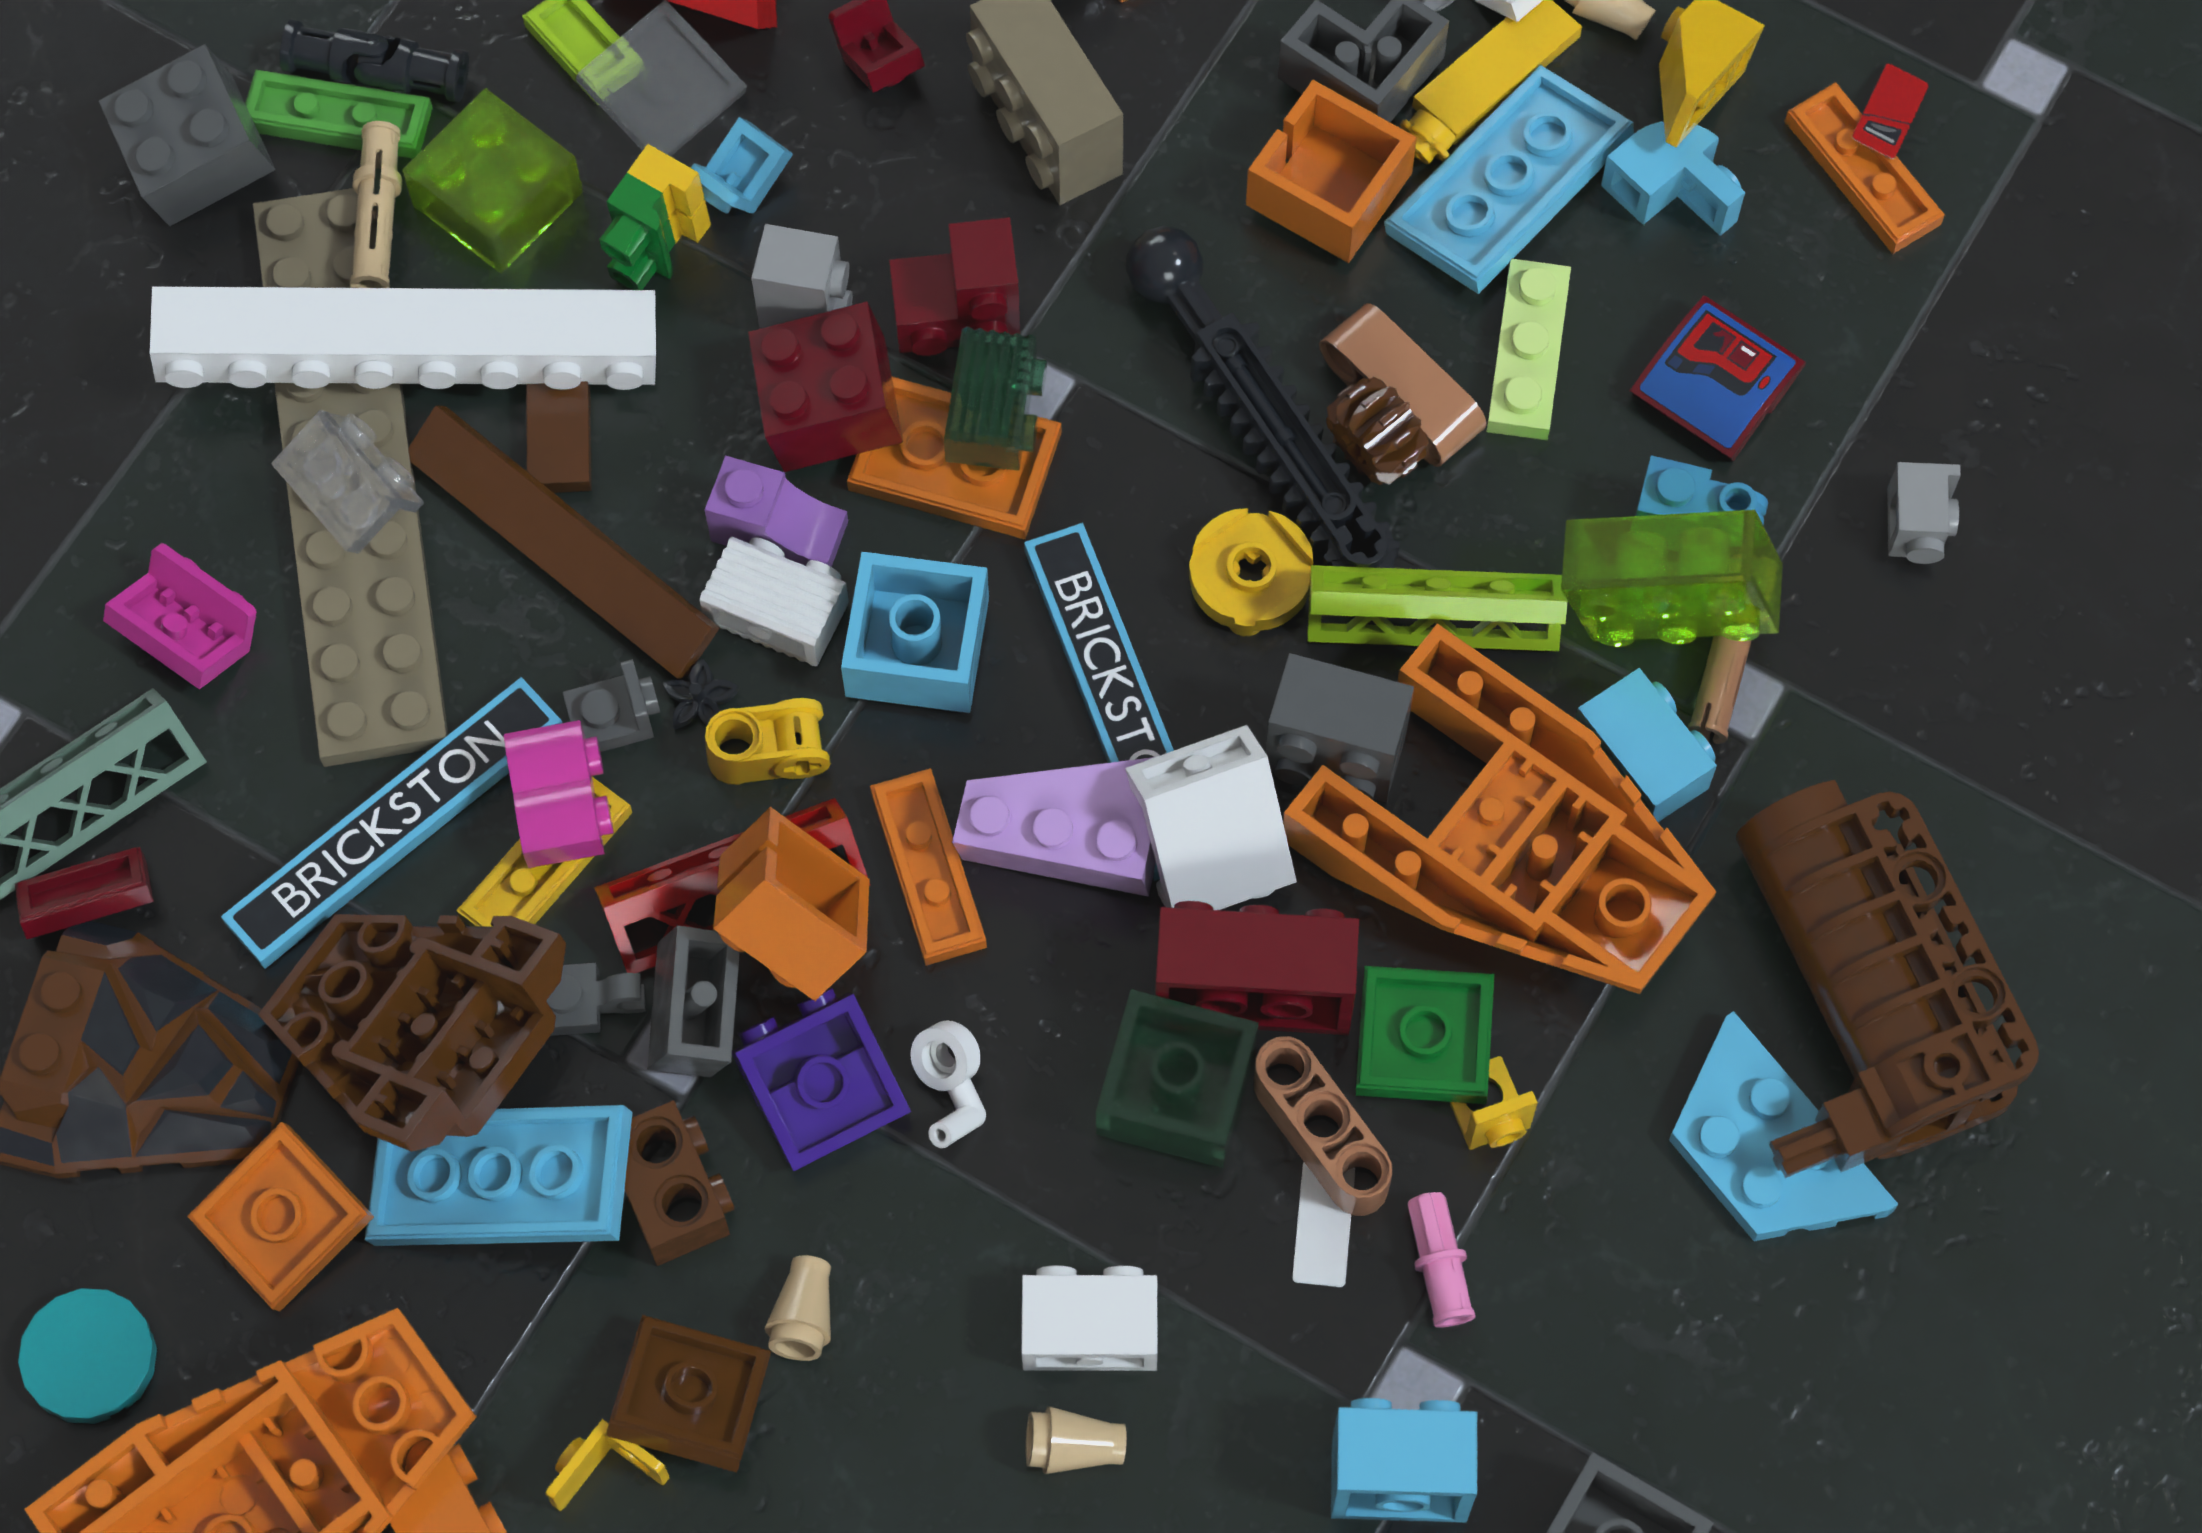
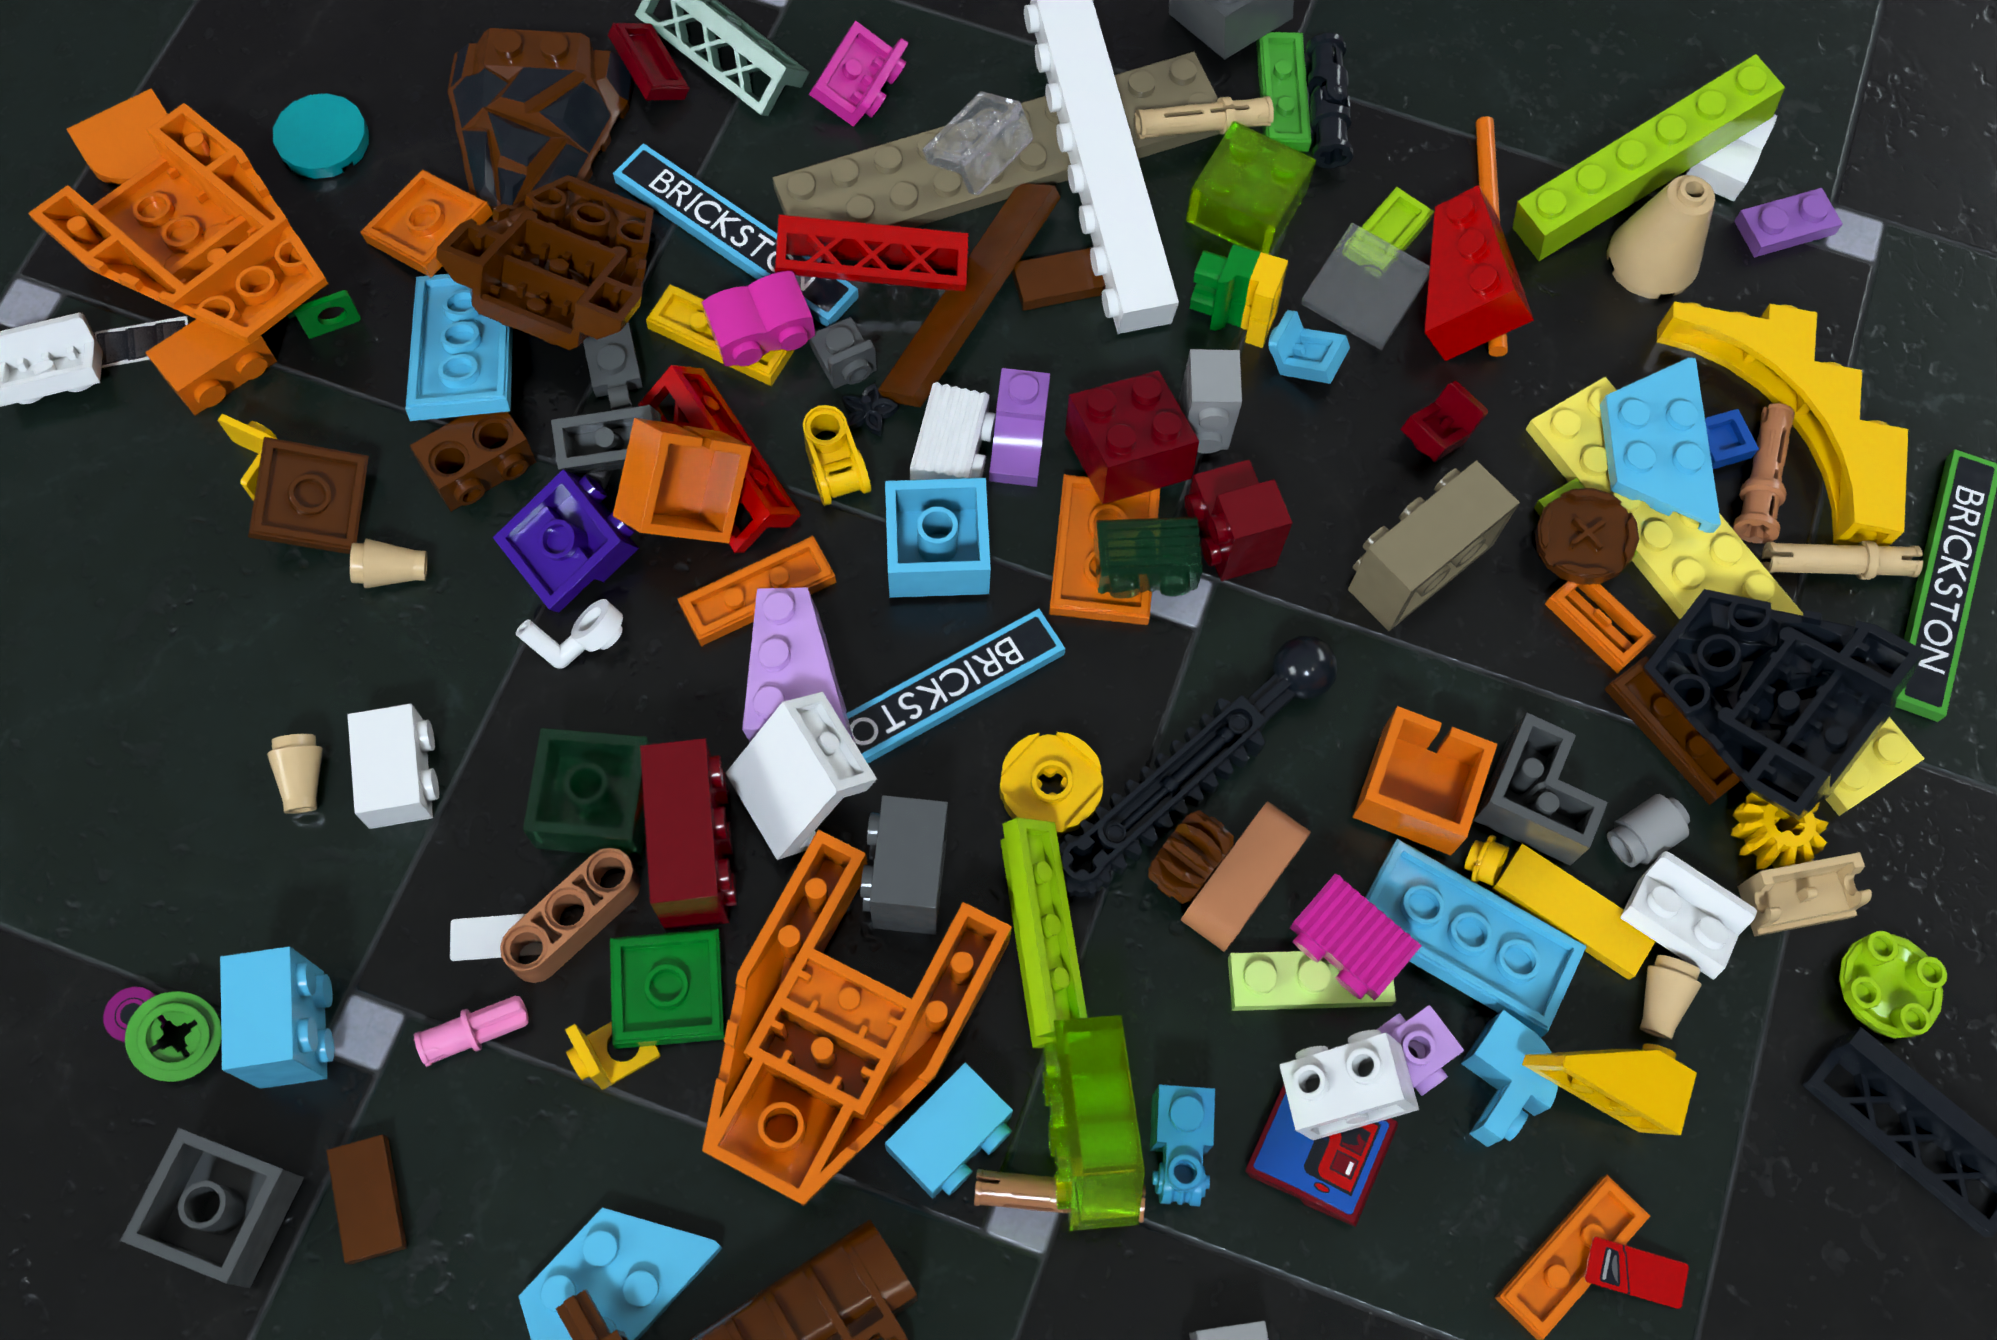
camera: 75 degrees right, 0 degrees up
none -> reddish brown tile [326,1134,407,1265]
none -> red fence [775,215,968,292]
none -> white brick [1280,1030,1419,1140]
none -> dark pink brick [1290,873,1421,1000]
none -> lavender brick [1377,1005,1465,1096]

